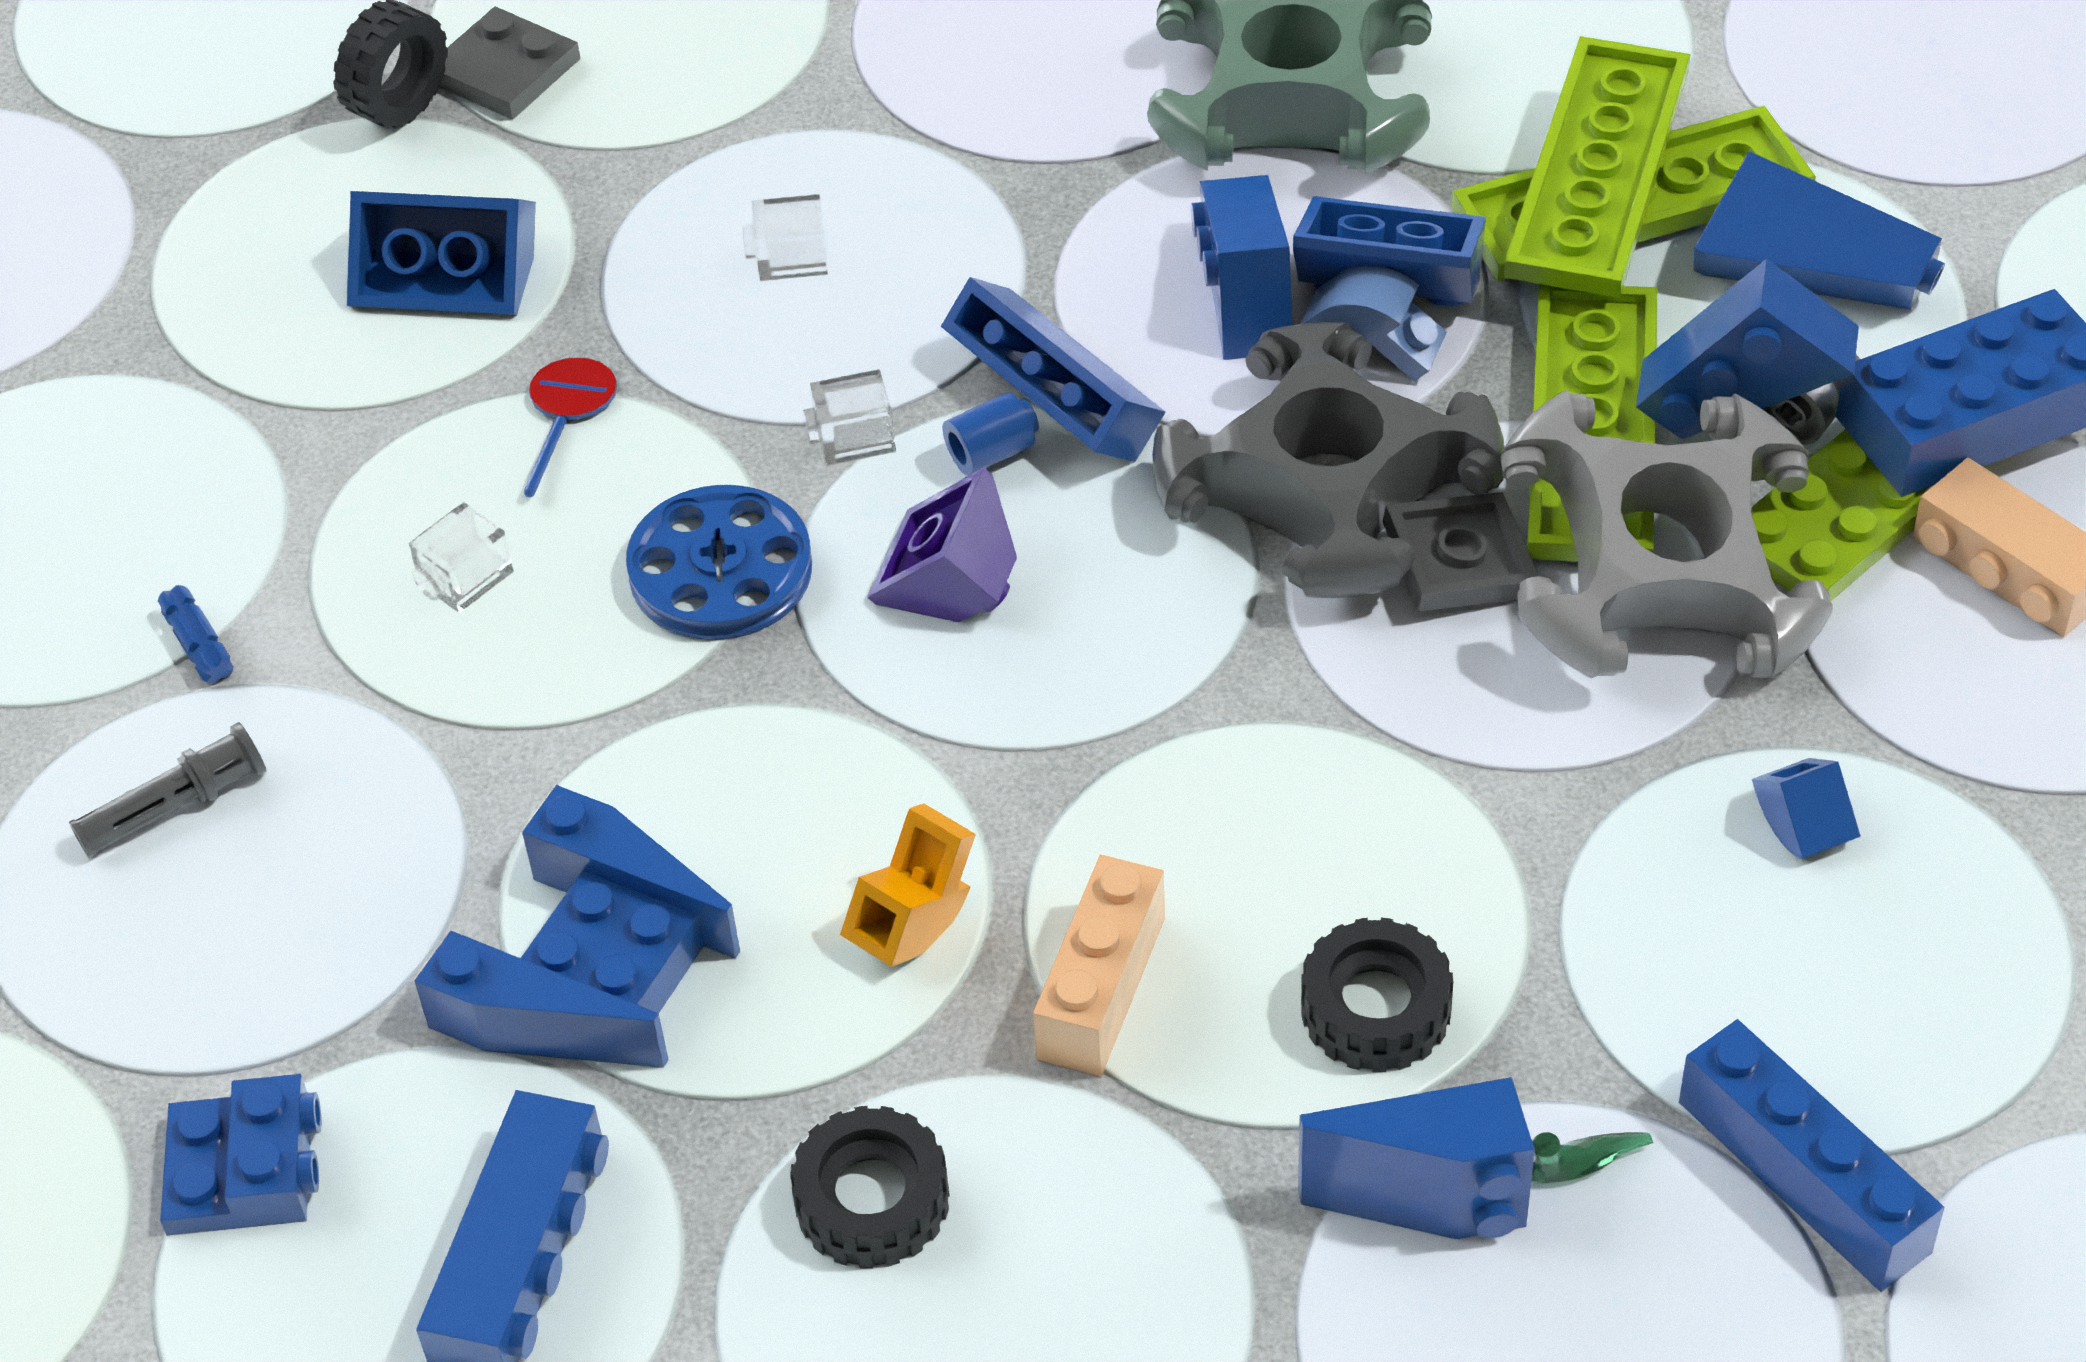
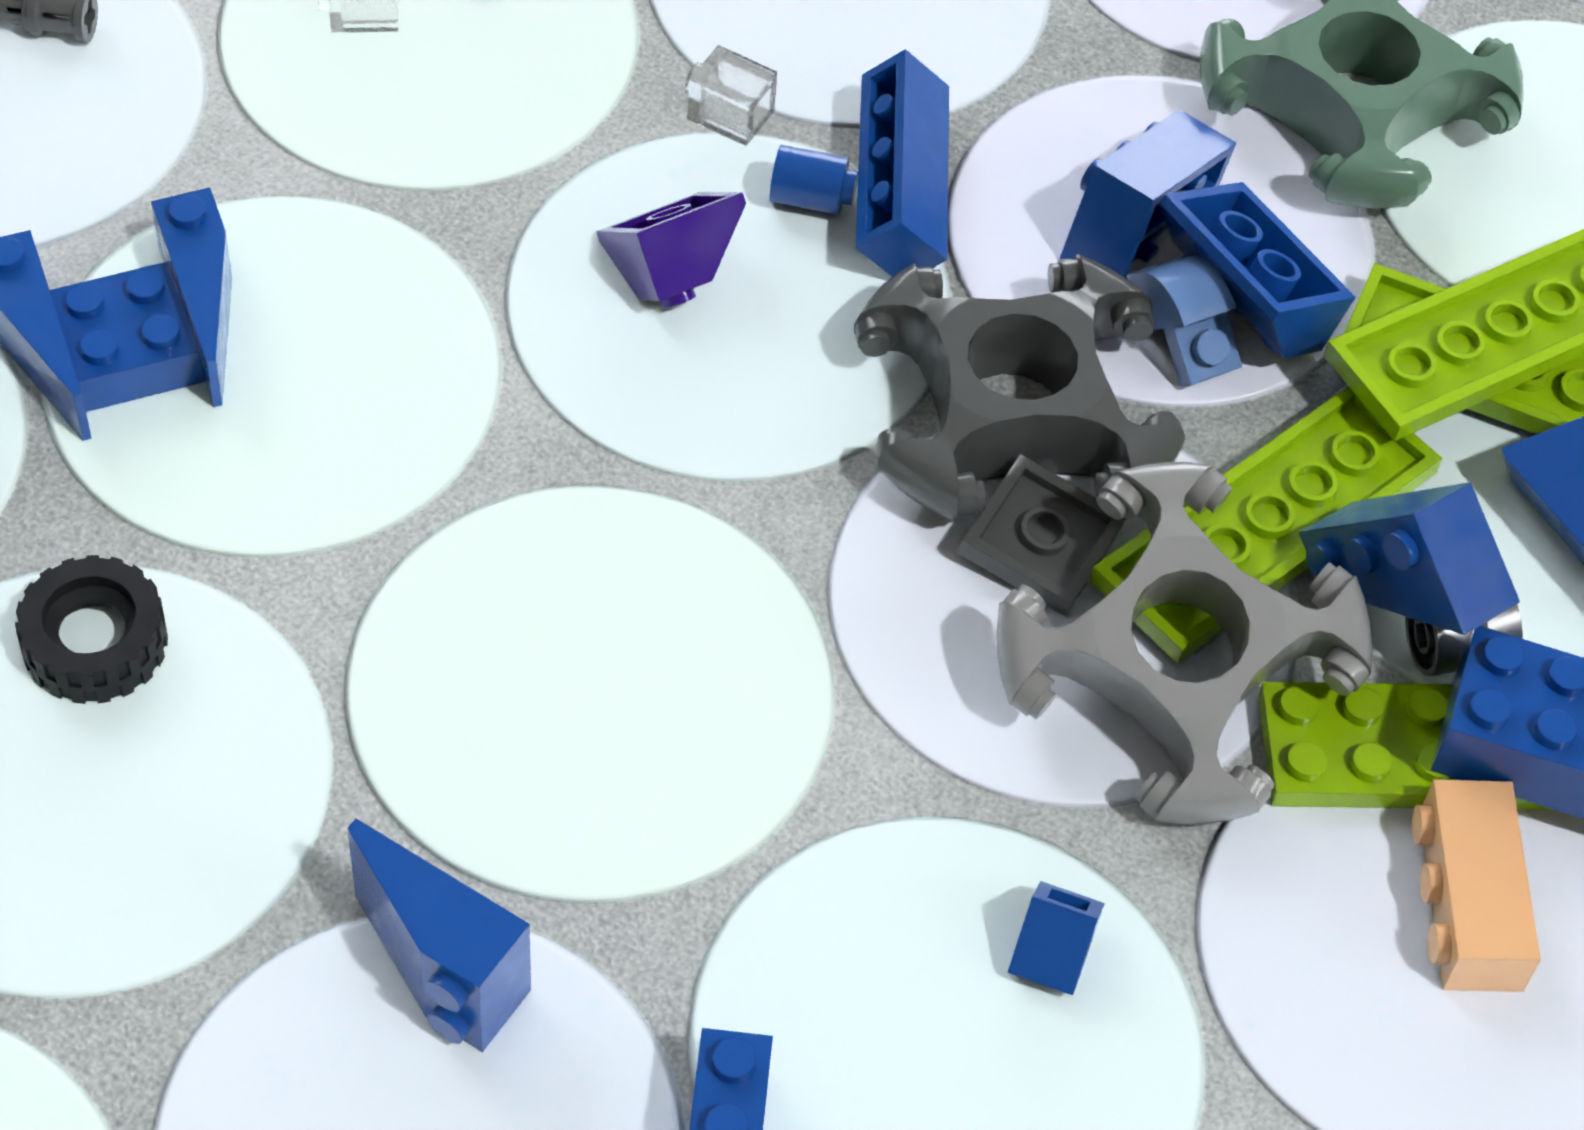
camera: 35 degrees right, 5 degrees up
blue wedge [626,484,812,640] -> none
light orange brick [840,803,976,967] -> none
light nougat brick [1033,854,1165,1077] -> none
black tyre [1301,917,1454,1072] -> none
clear green bar [1531,1132,1653,1183] -> none

